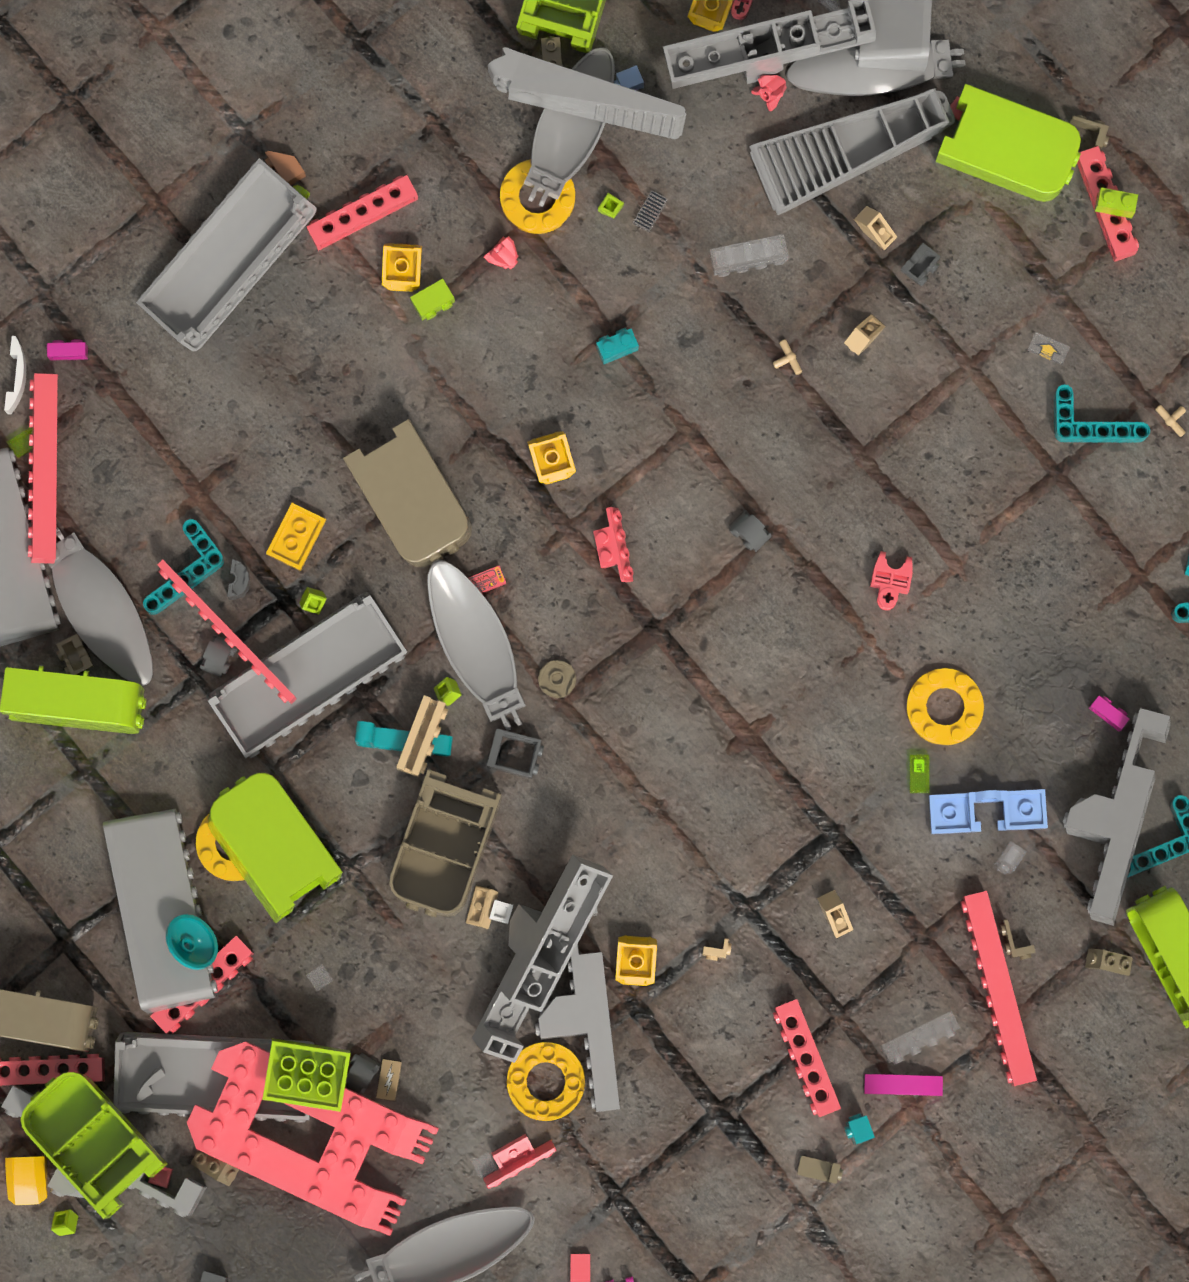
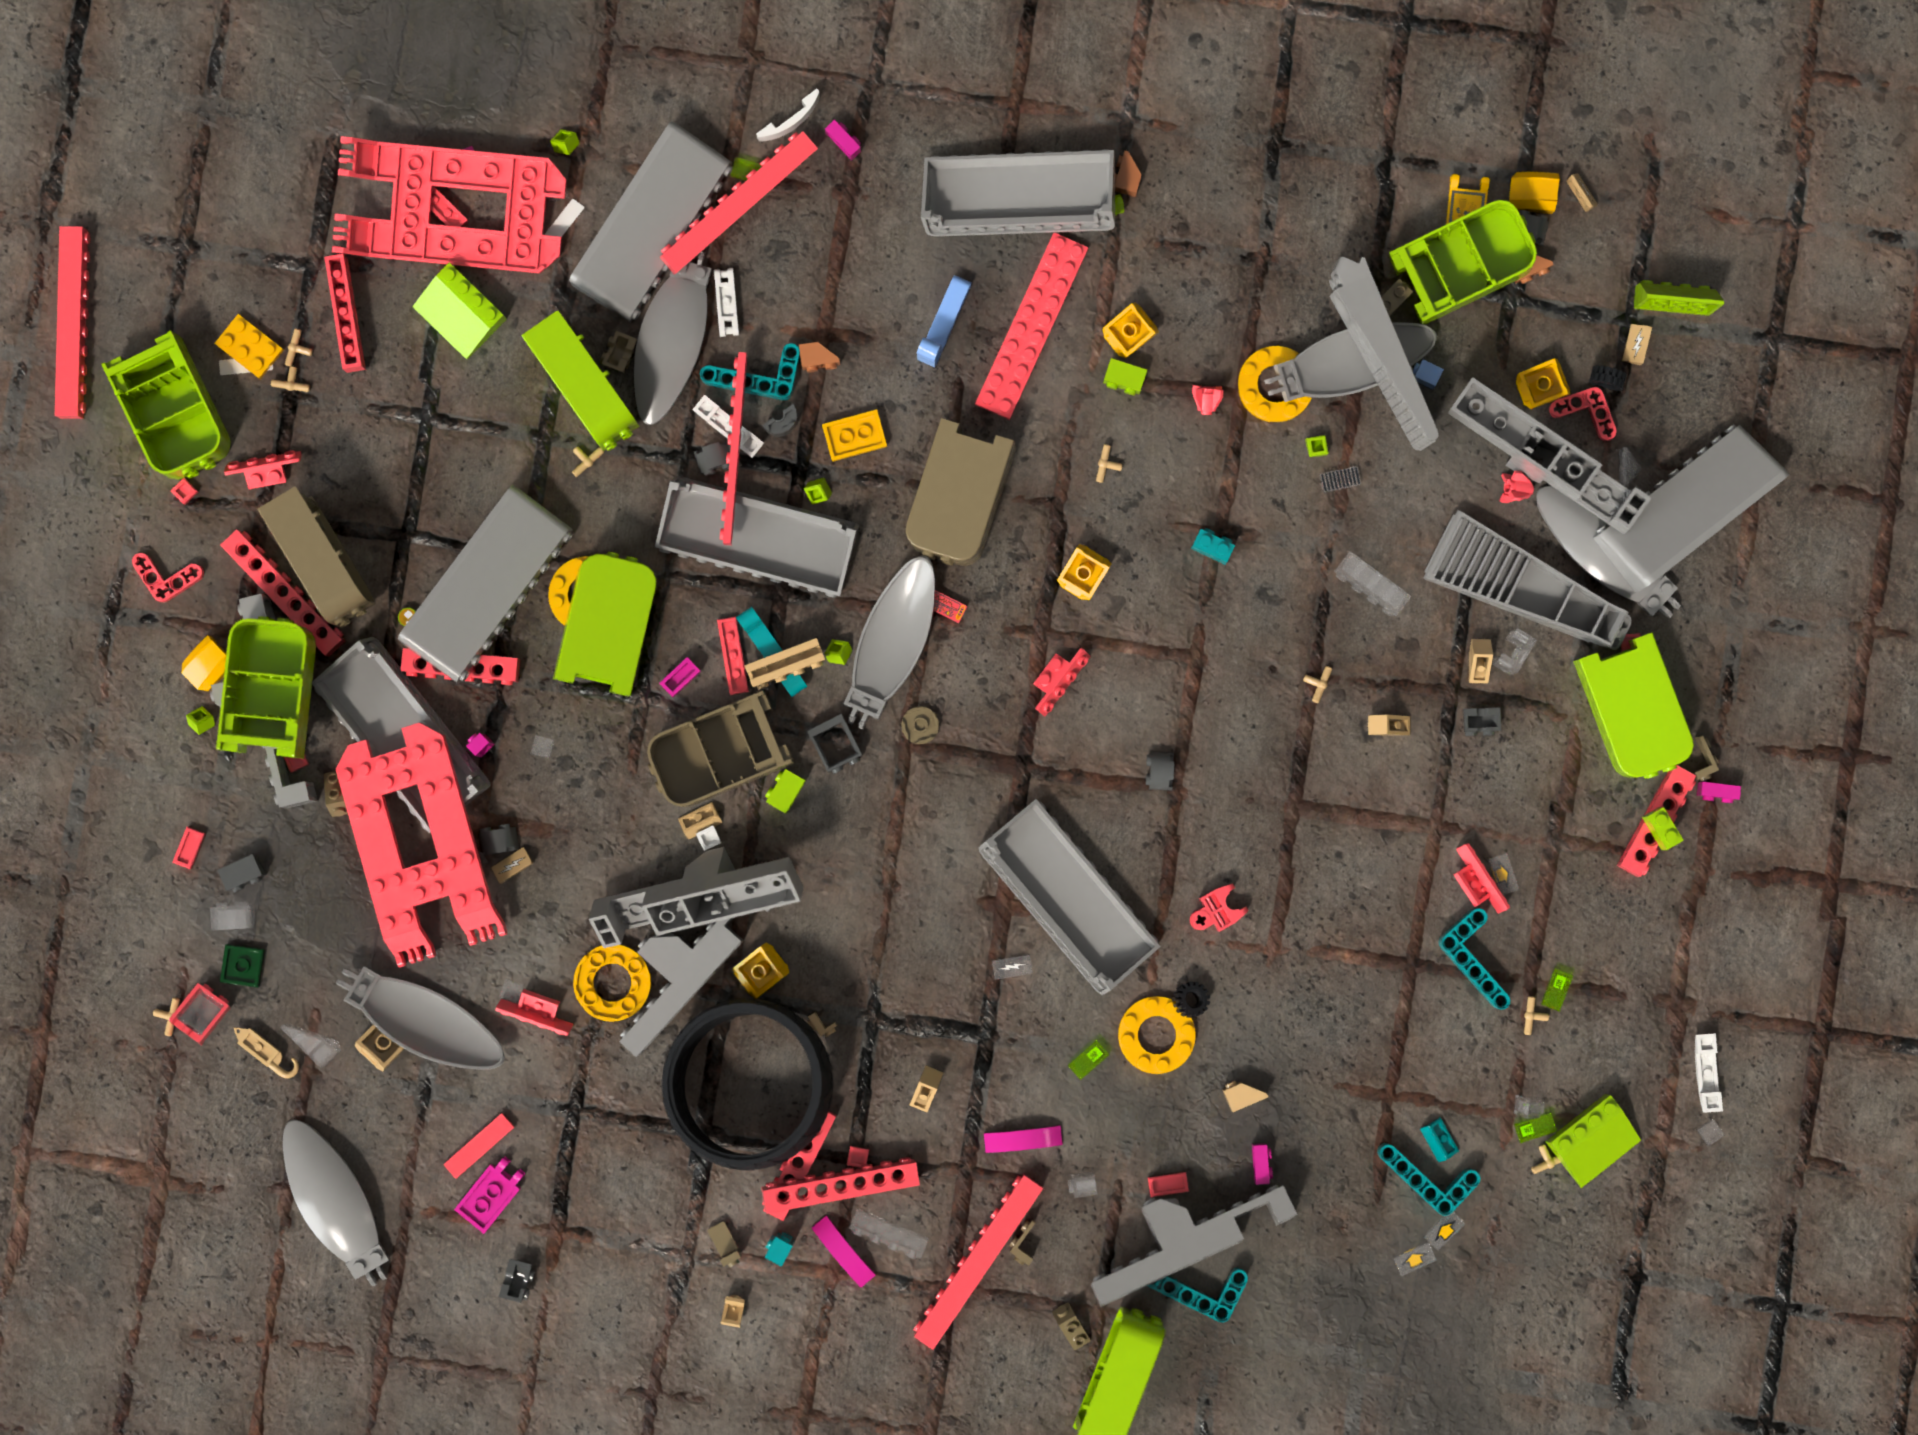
camera: 50 degrees right, 5 degrees up
light grey slope [136,1066,165,1102] -> none
teal dish [166,914,218,970] -> none
lime slope [262,1038,351,1112] -> none
coral brick [307,175,418,251] -> none
light blue plate [929,789,1048,834] -> none
none -> tile [398,608,416,626]
none -> dark pink piece [466,733,495,758]
none -> tan piece [572,447,604,477]
none -> dark pink piece [659,657,701,698]
none -> black tyre [662,998,833,1170]
none -> white slope [692,395,764,458]
none -> white plate [714,268,739,337]
none -> coral tile [717,617,749,695]
none -> tan bracket [721,1295,745,1328]
none -> coral brick [761,1157,920,1213]
none -> lime brick [765,769,806,814]
none -> nougat slope [799,342,840,372]
none -> coral tile [847,1146,869,1168]
none -> light blue beam [917,275,972,367]
none -> coral plate [975,232,1088,420]
none -> light grey windscreen [978,799,1161,995]
none -> dark pink slope [984,1125,1062,1153]
none -> clear slope [992,954,1033,980]
none -> tan piece [1096,444,1123,483]
none -> coral tile [1147,1172,1189,1197]
none -> black tyre [1172,981,1210,1018]
none -> tan slope [1222,1081,1268,1112]
none -> coral bracket [1454,843,1510,914]
none -> clear panel [1492,628,1537,676]
none -> clear neon green tile [1541,969,1573,1012]
none -> dark pink piece [1697,782,1741,803]

